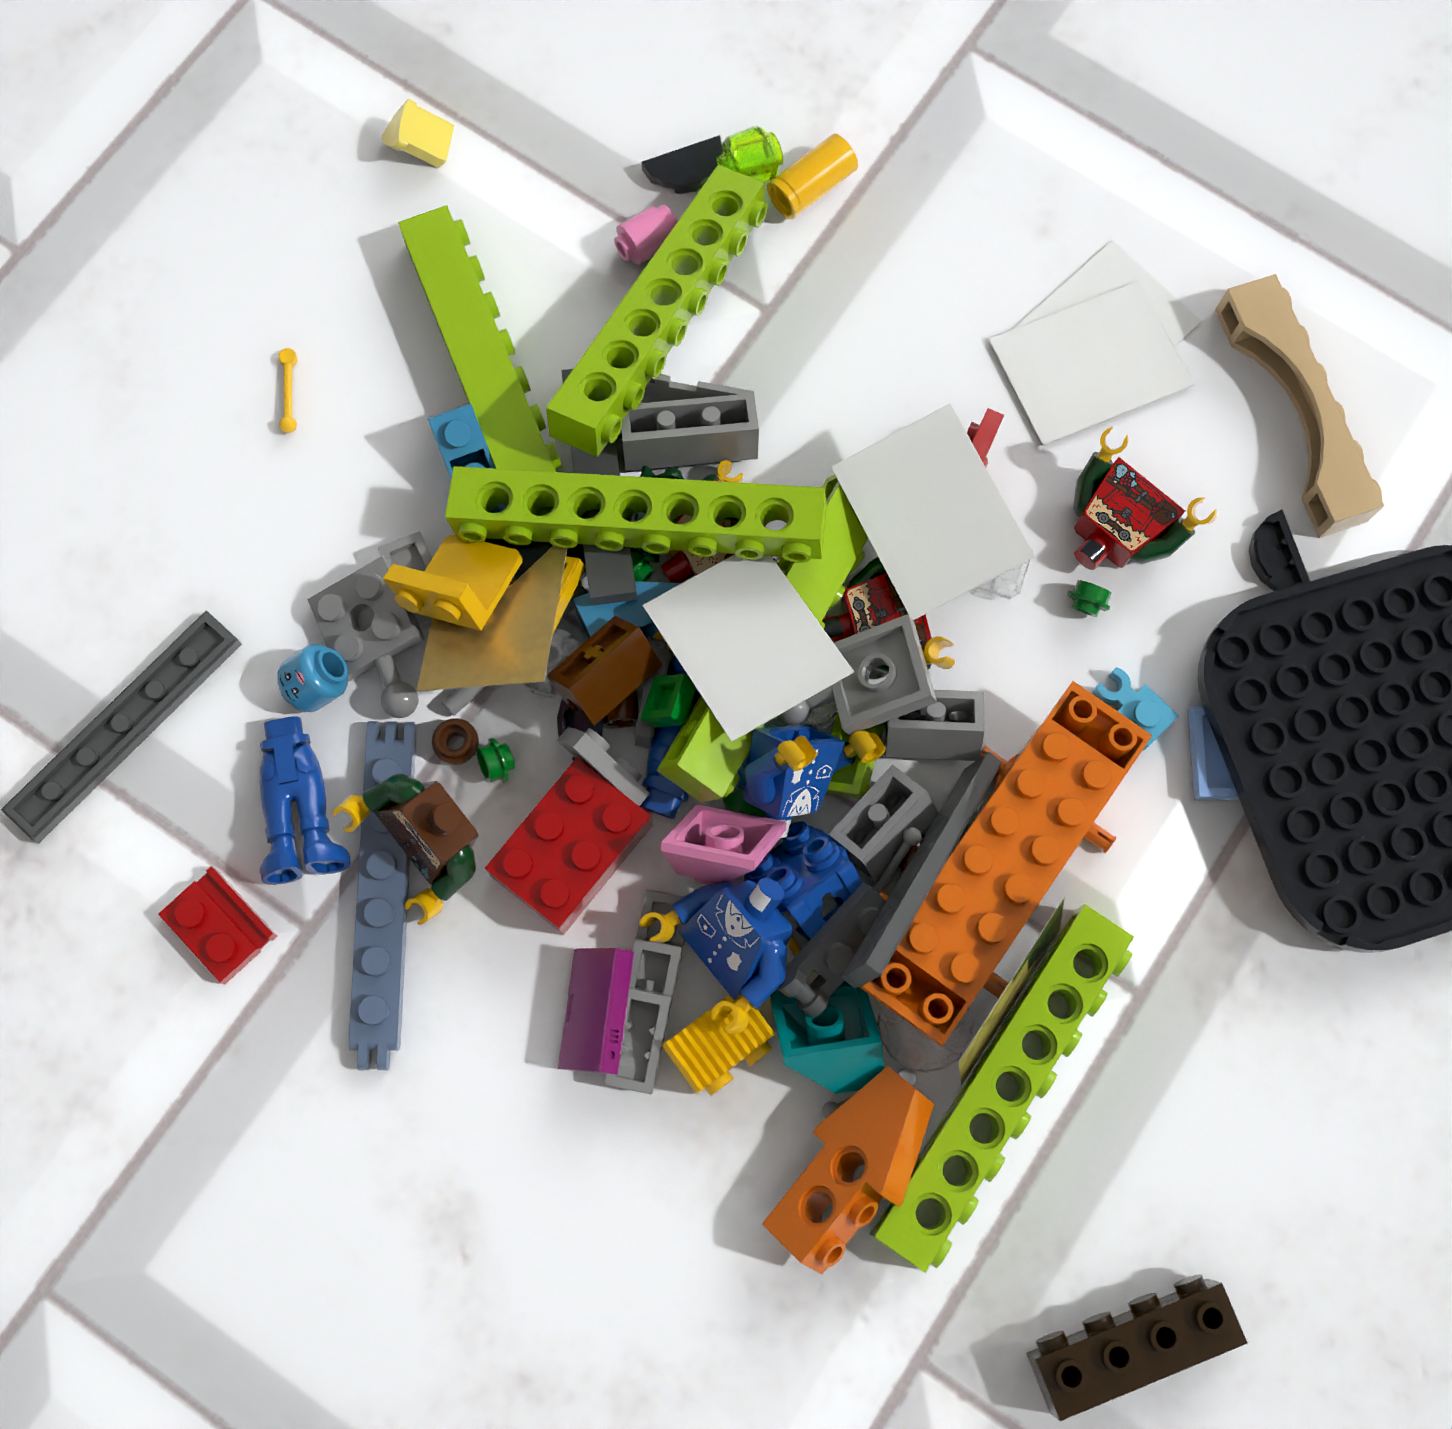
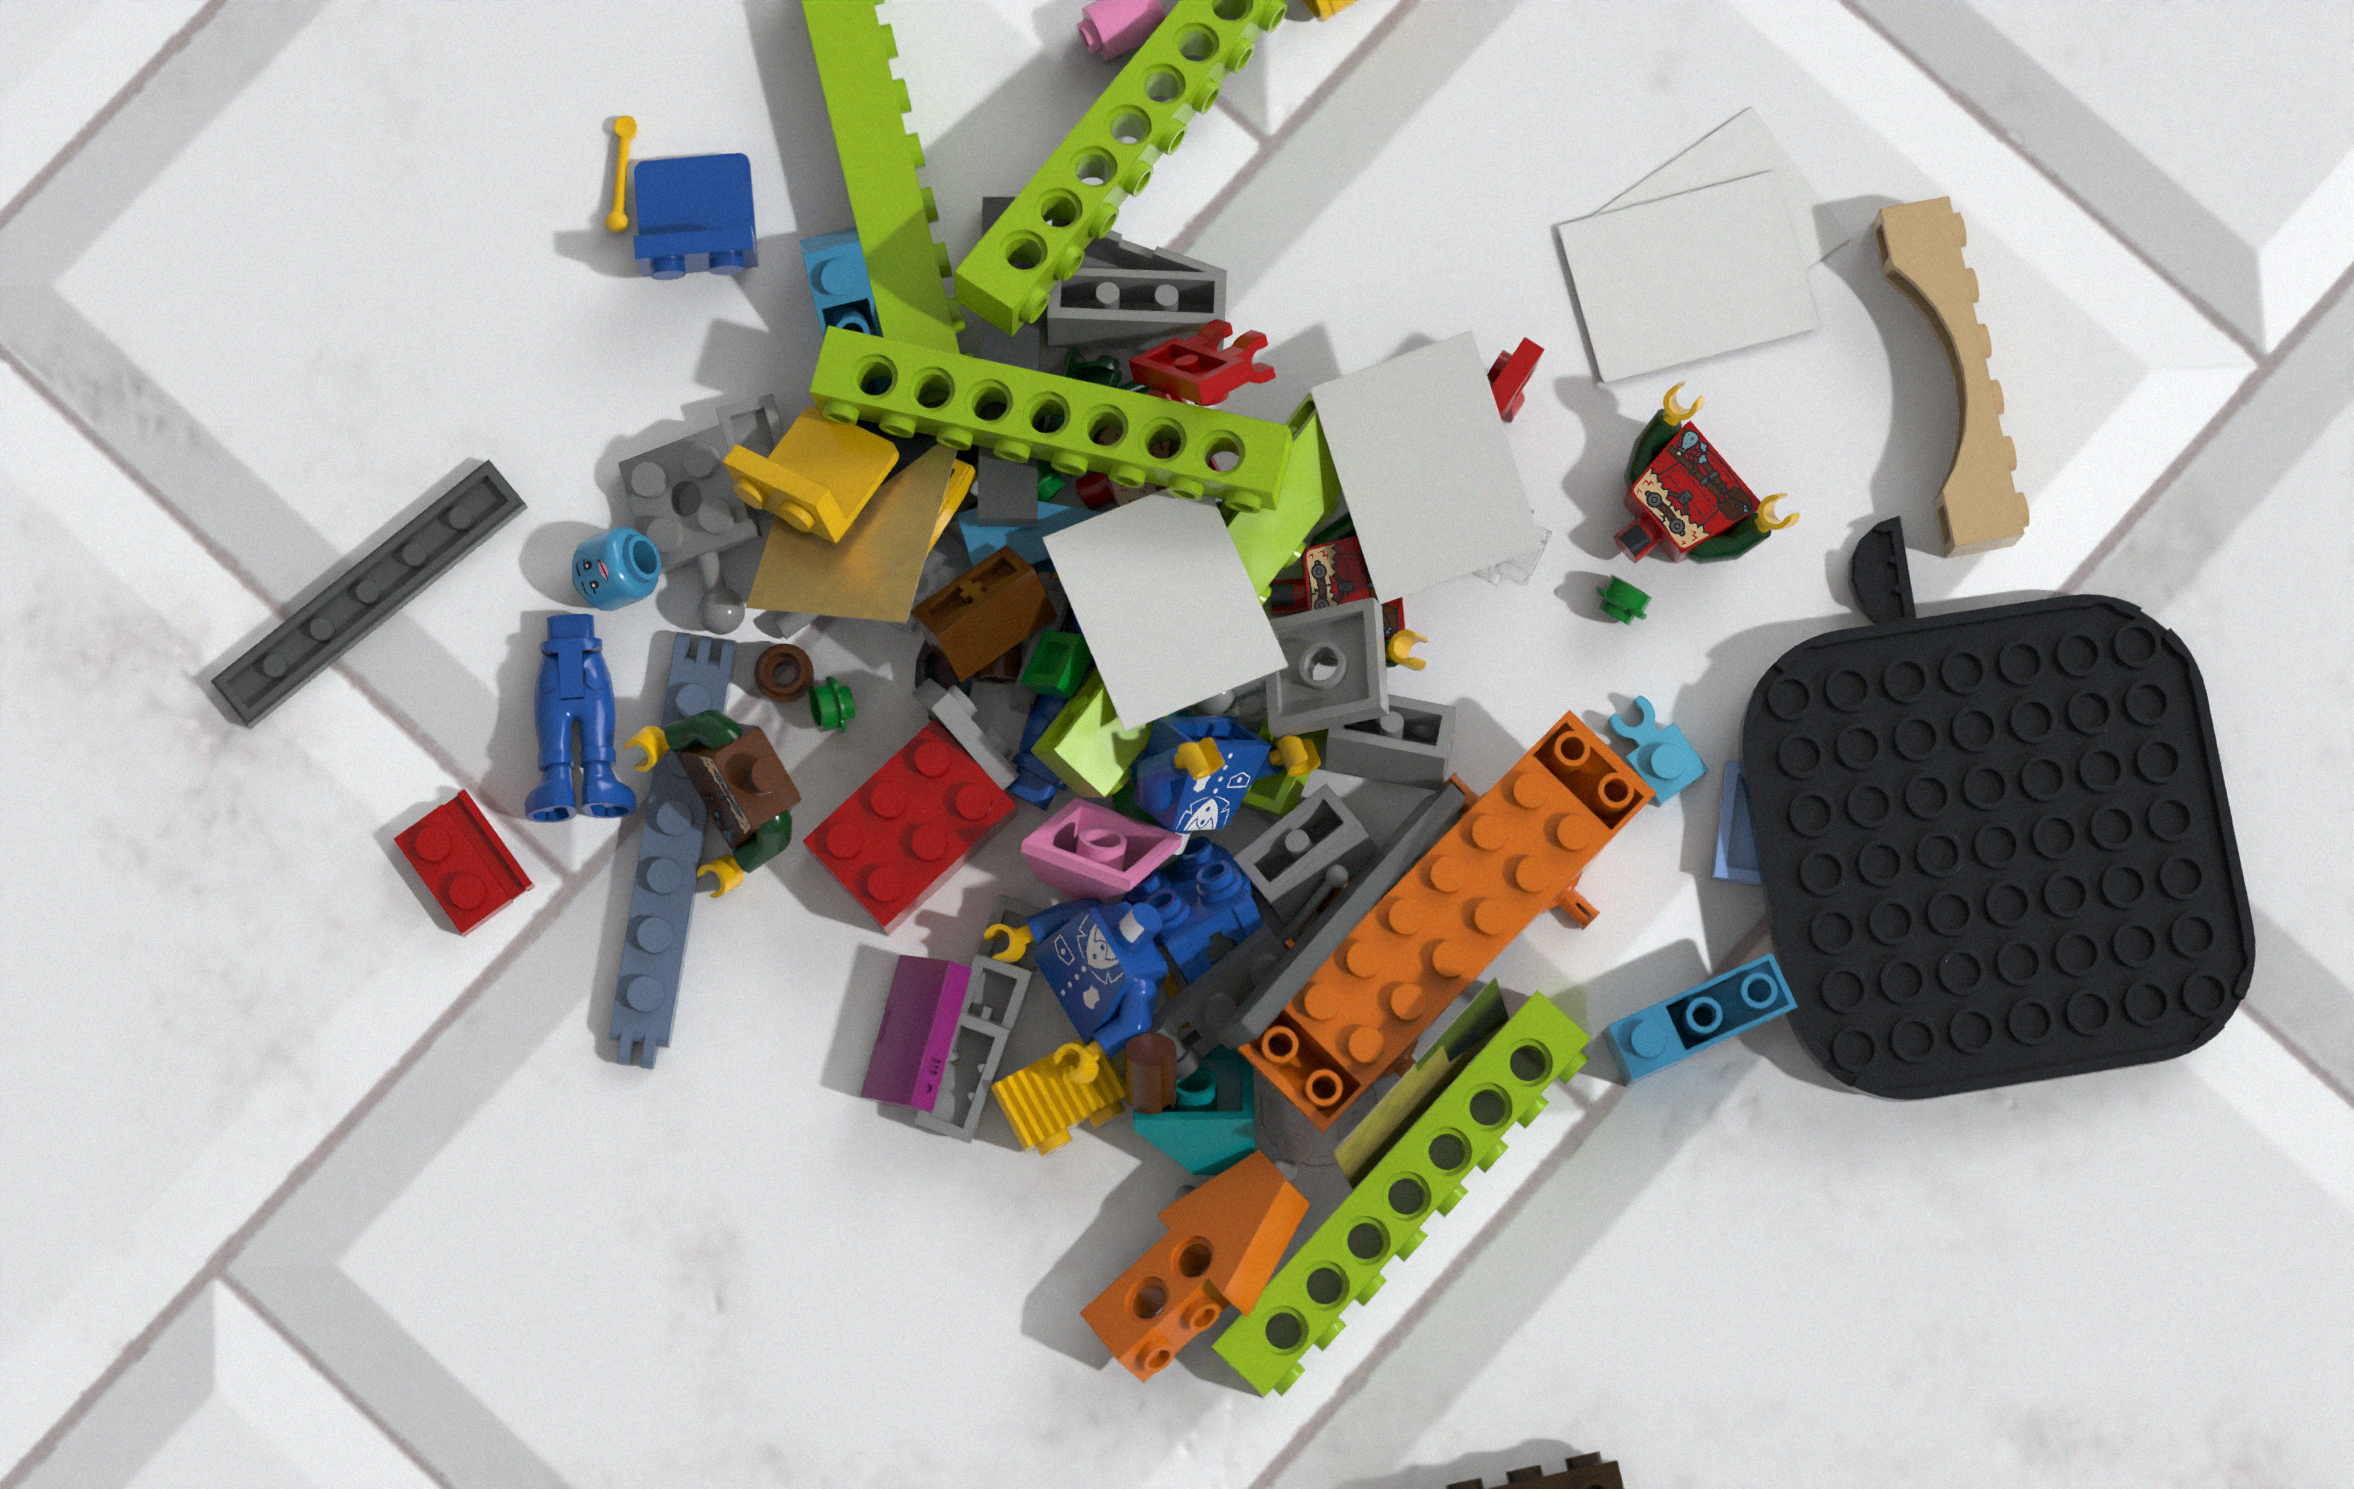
camera: 10 degrees right, 5 degrees up
none -> blue bracket [634,153,759,280]
none -> reddish brown piece [1125,1032,1177,1115]
none -> red plate [1128,319,1276,406]
none -> dark azure slope [1601,952,1797,1087]

